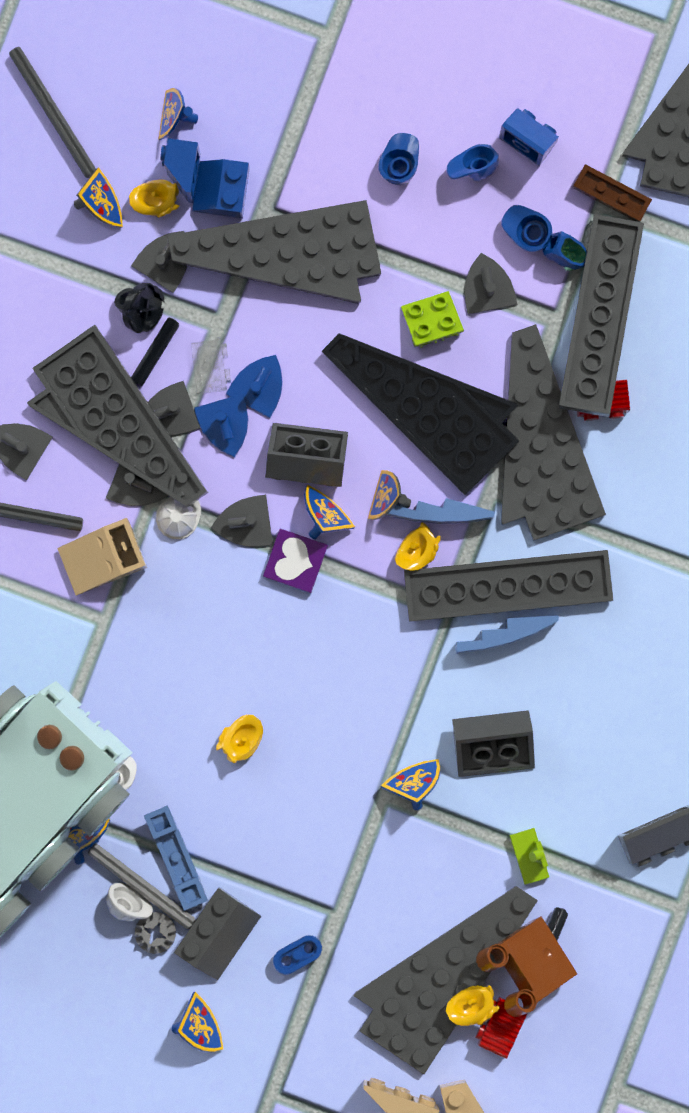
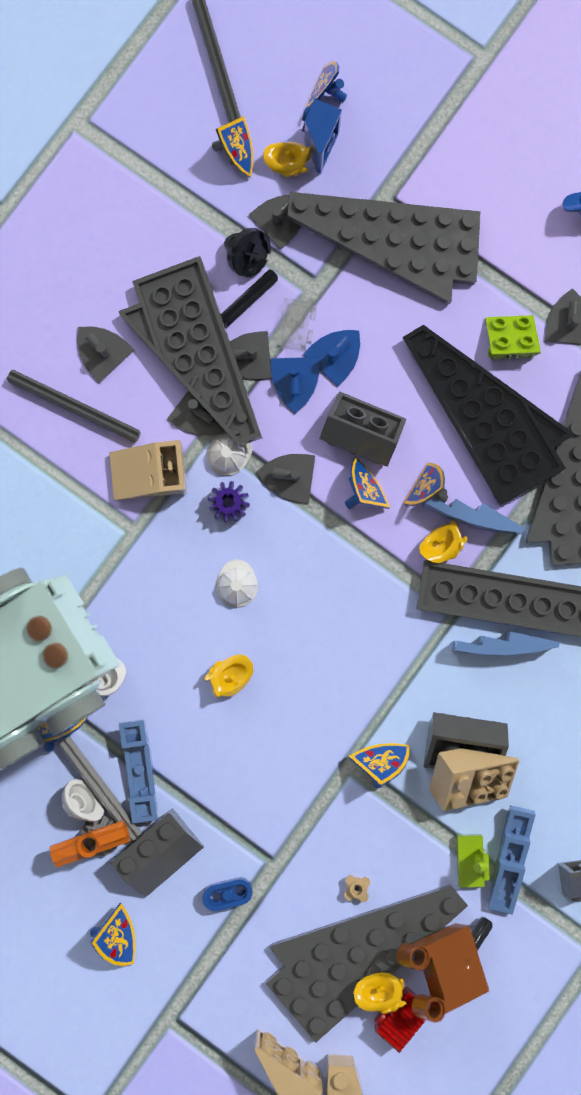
camera: 15 degrees right, 0 degrees up
blue slope [192,159,250,219] -> none
tile [263,528,328,593] -> none
blue piece [379,133,419,185] -> none
none -> orange piece [50,820,130,868]
none -> dark purple gear [208,481,250,523]
none -> white piece [216,559,258,607]
none -> tan plate [344,875,370,902]
none -> tan slope [429,748,520,811]
none -> medium blue slope [488,805,536,915]

